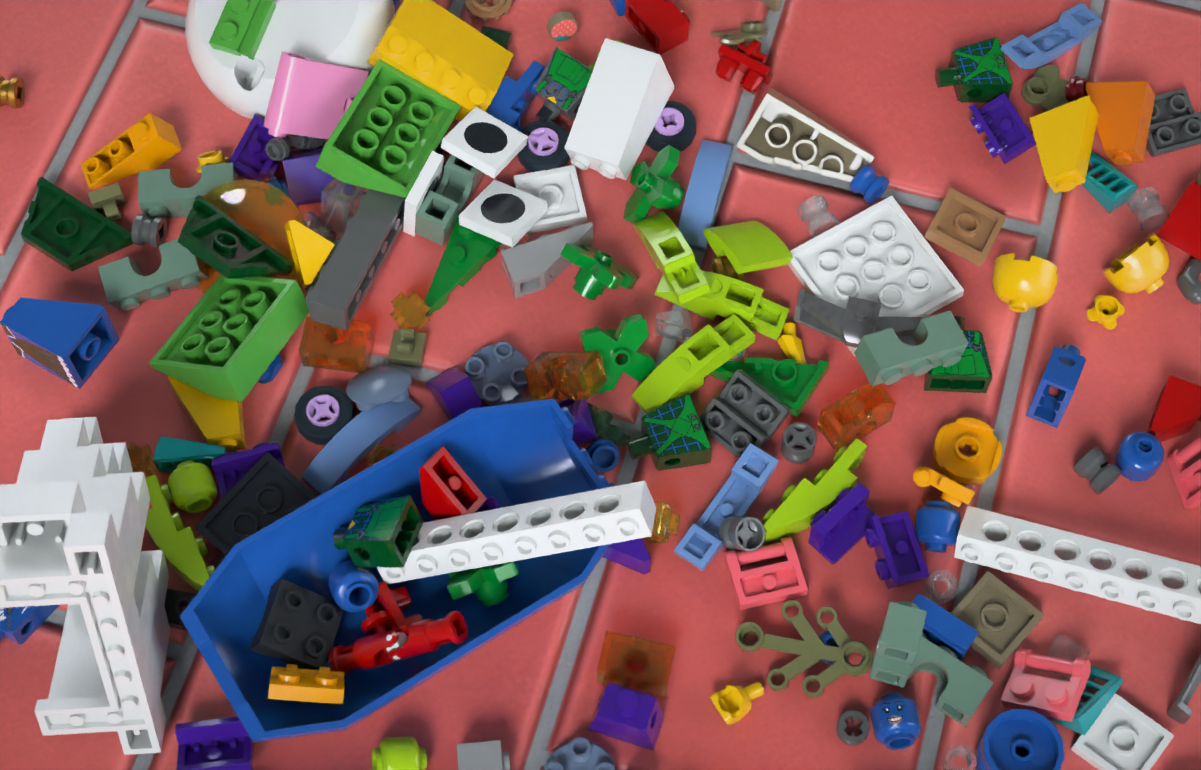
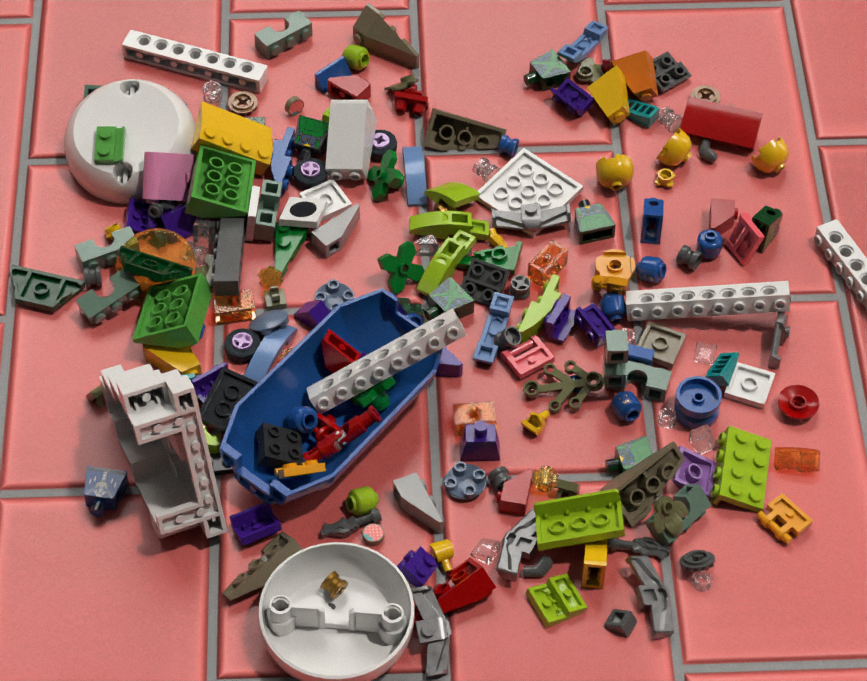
camera: 20 degrees left, 10 degrees down
blue slope [0,297,120,389] -> none
light orange slope [80,113,182,190] -> none
olive tile [88,183,127,222] -> none
yellow slope [284,220,335,288] -> none
dark green torso [333,495,424,568] -> none
white tile [441,107,528,178] -> none
clear orange brick [524,351,607,400] -> none
green plant [560,243,639,300] -> none
lime slope [633,211,710,305] -> none
clear yellow gear [645,501,680,543] -> none
dark grey bush [836,710,870,746] -> none
sand green arch [854,310,968,386] -> none
medium nougat plate [924,187,1007,267] -> none
coral plate [1000,648,1091,722] -> none
none -> blue head [636,256,667,283]

